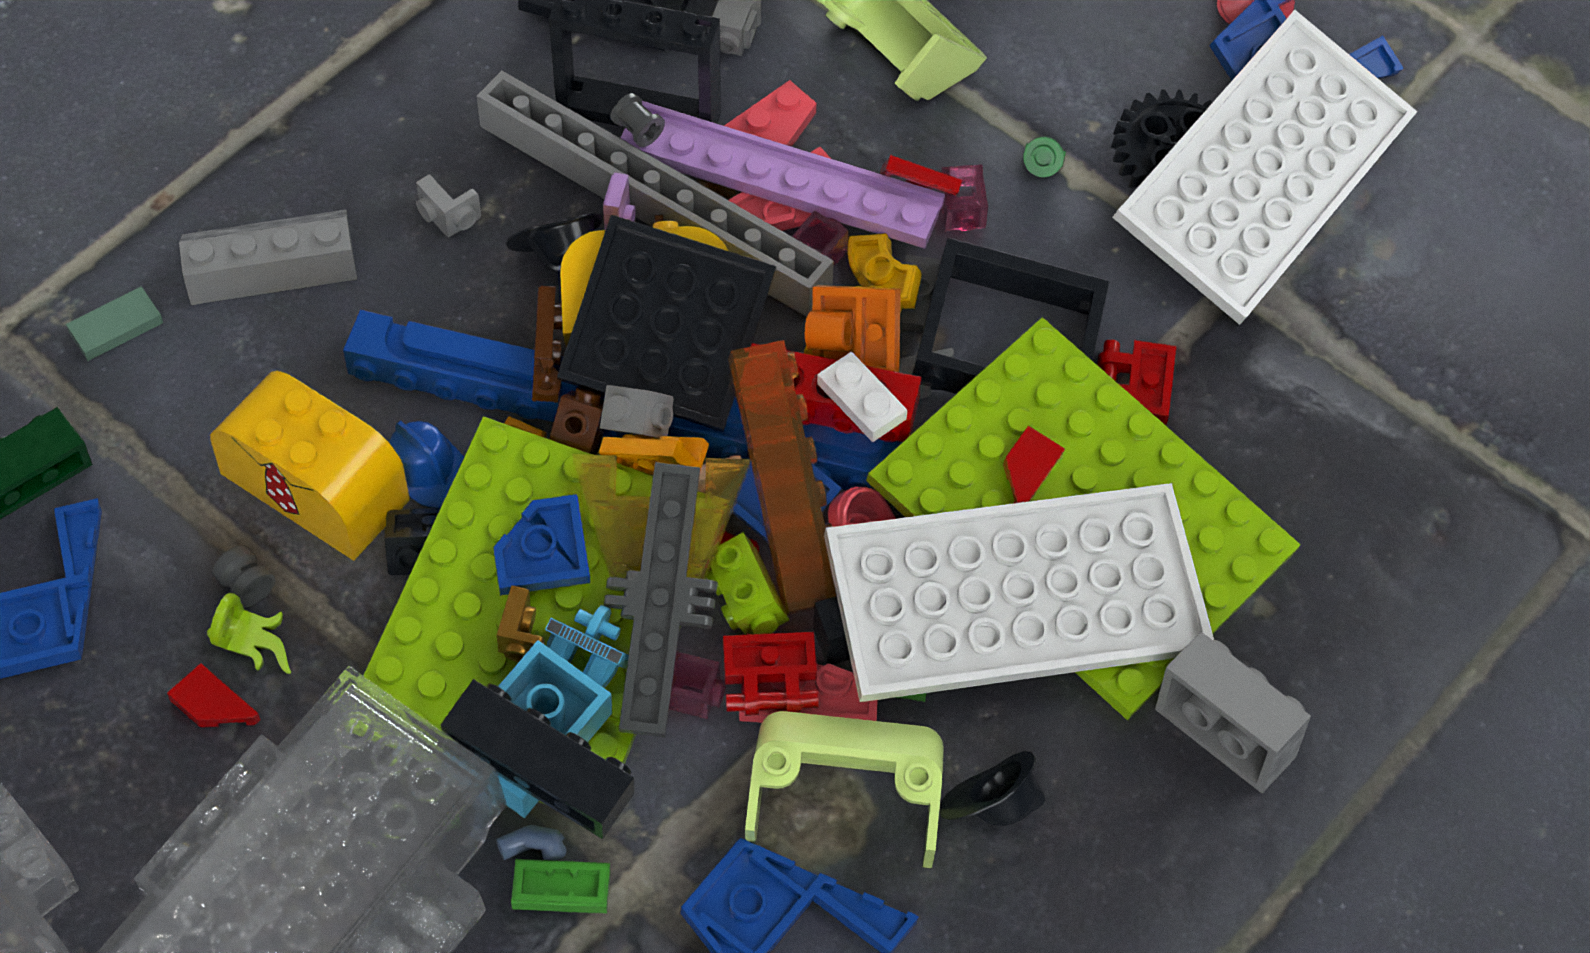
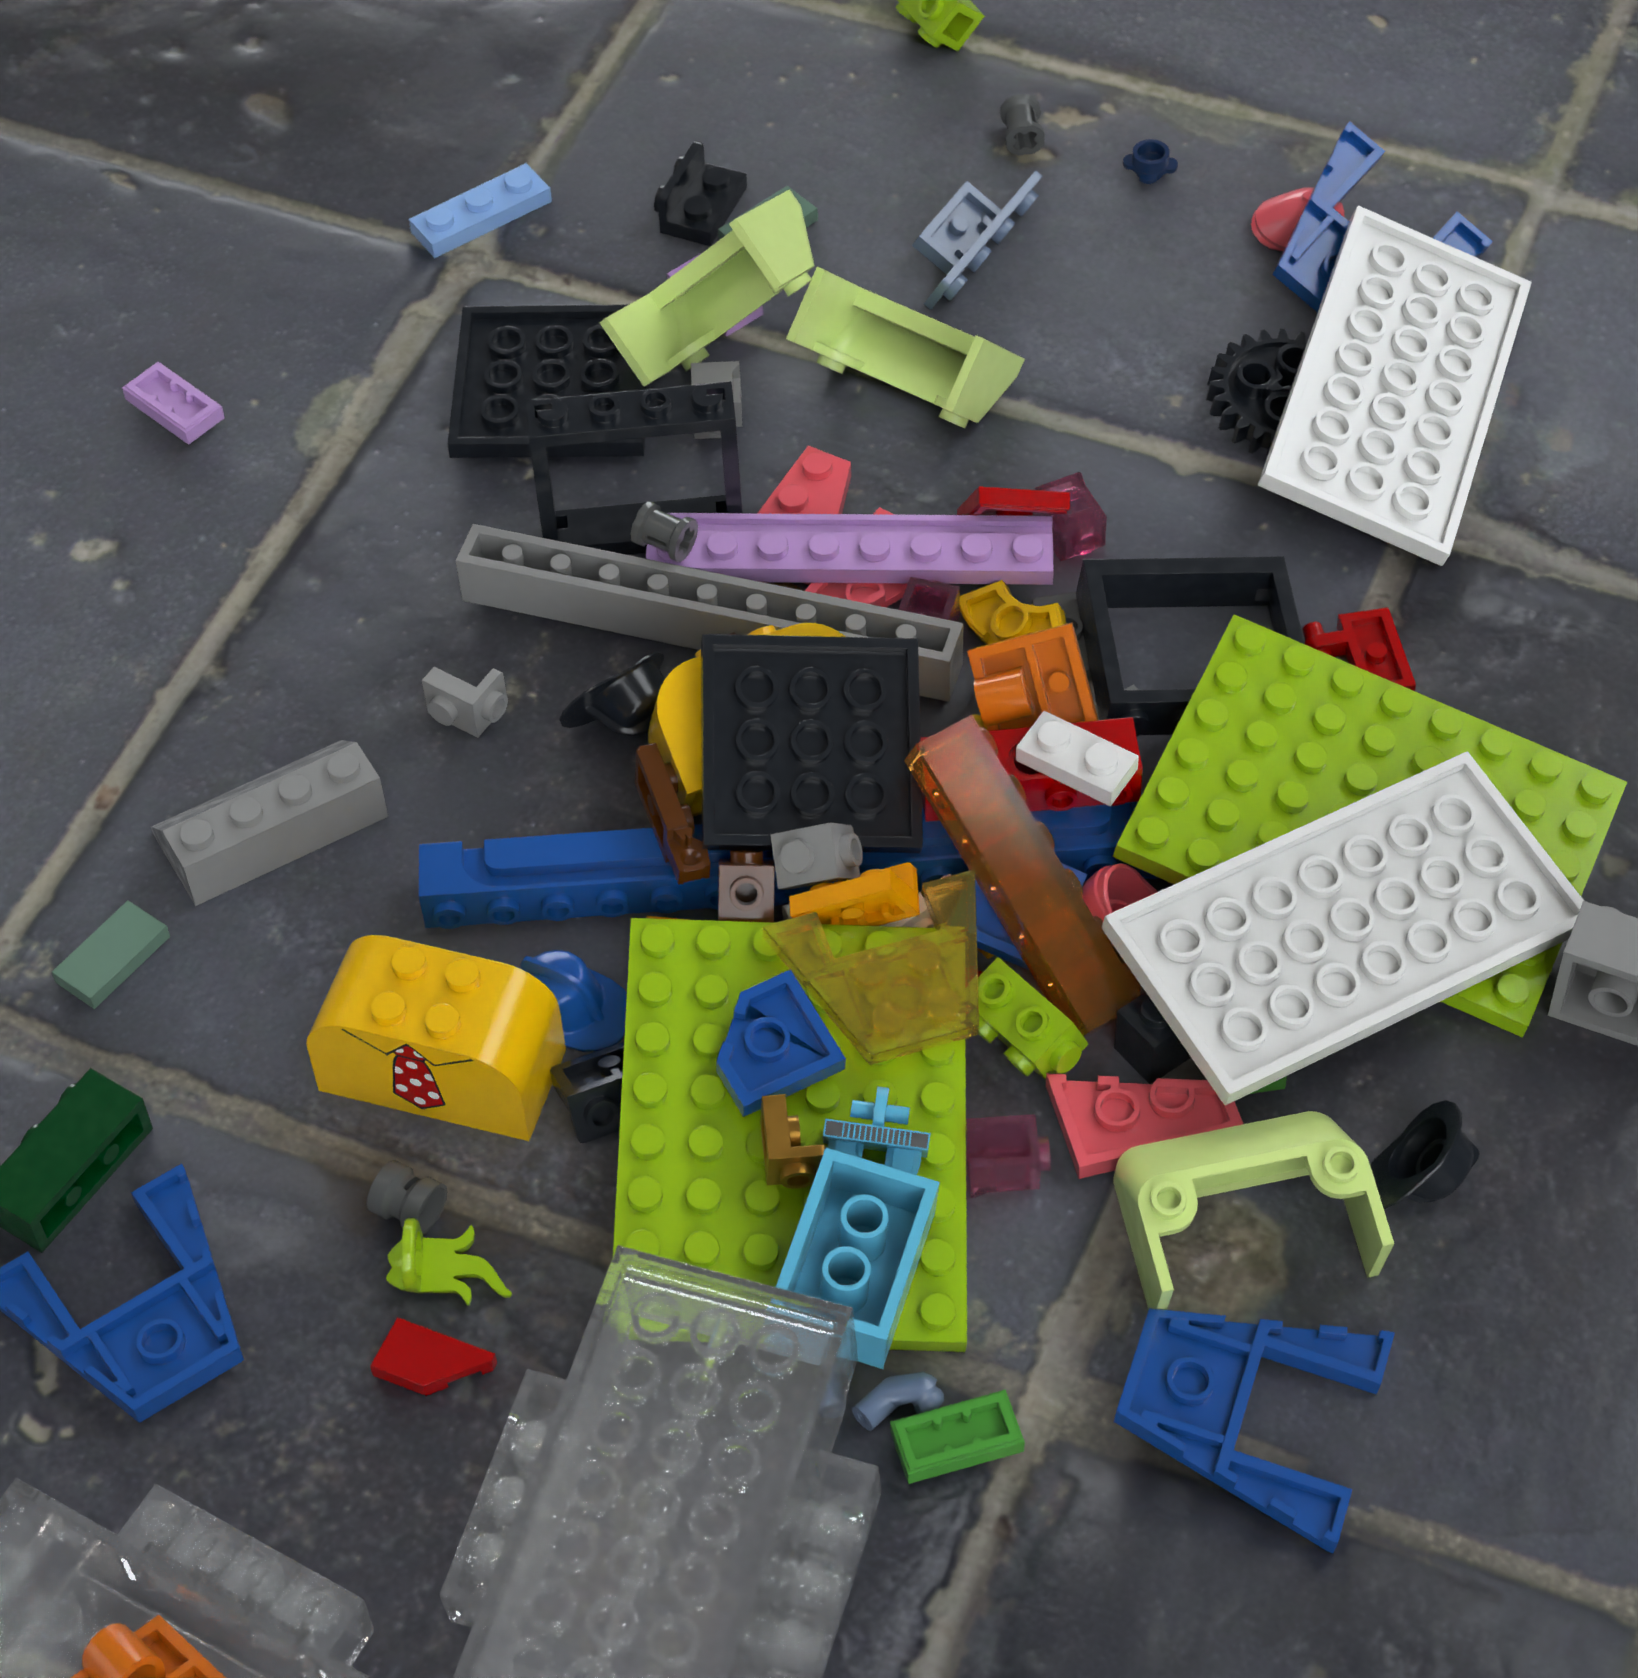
camera: 15 degrees left, 5 degrees down
black brick [440,679,634,839] -> none
lavender plate [603,172,636,230] -> none
dark grey hinge [604,462,718,738] -> none
red plate [723,632,819,716] -> none
red tile [1003,426,1065,504] -> none
green plate [1023,136,1066,177] -> none

